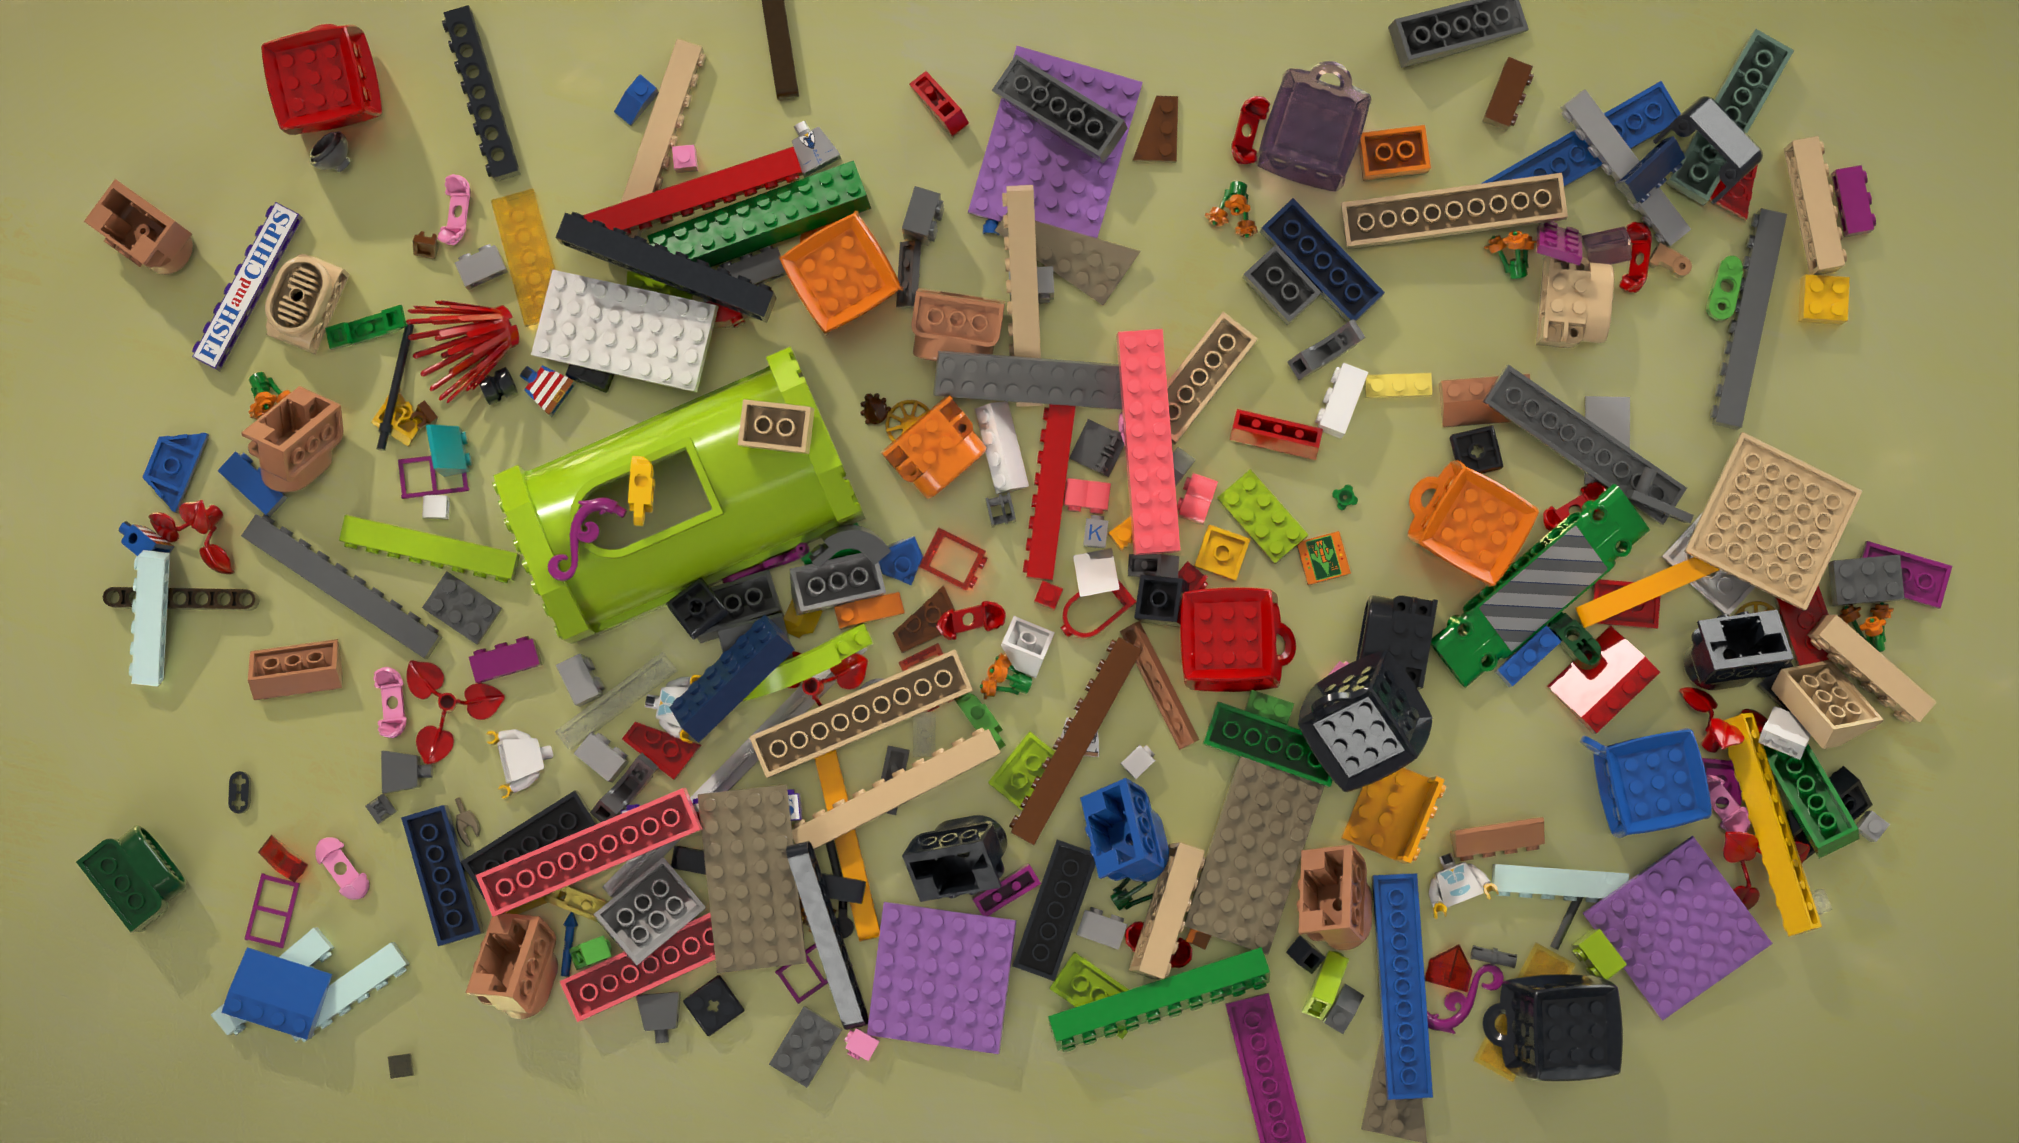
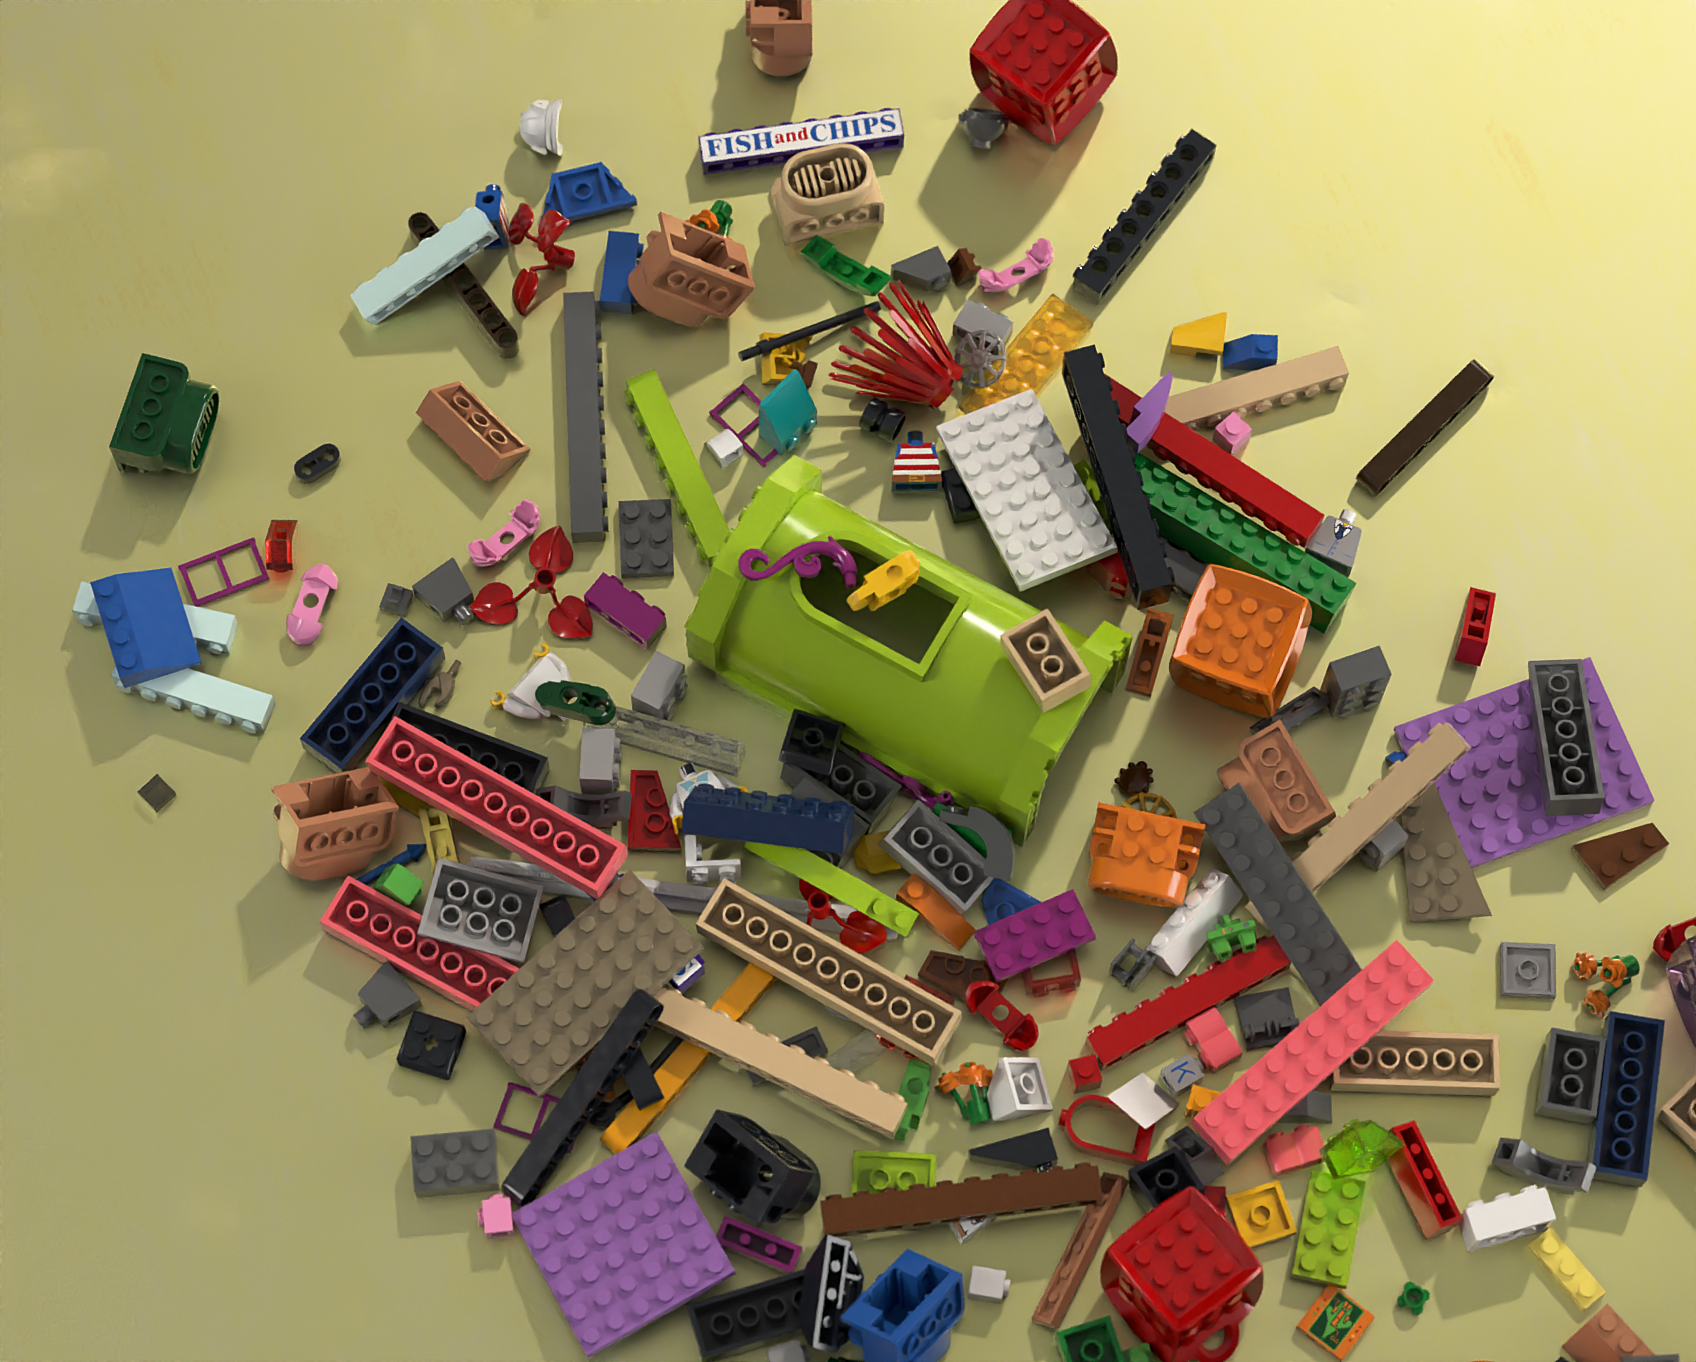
camera: 50 degrees right, 15 degrees down
none -> white helmet [520,99,562,156]
none -> dark green piece [535,680,616,725]
none -> white bracket [685,835,741,885]
none -> black wedge [798,1235,864,1354]
none -> dark grey slope [891,246,951,291]
none -> light grey wheel [954,330,1007,388]
none -> black slope [968,1127,1058,1173]
none -> magenta plate [974,889,1096,982]
none -> medium lavender slope [1126,372,1173,454]
none -> orange slope [1126,608,1174,695]
none -> yellow slope [1170,312,1227,356]
none -> bright green hips [1206,914,1257,961]
none -> clear neon green slope [1319,1119,1404,1179]
none -> light grey tile [1500,942,1556,999]

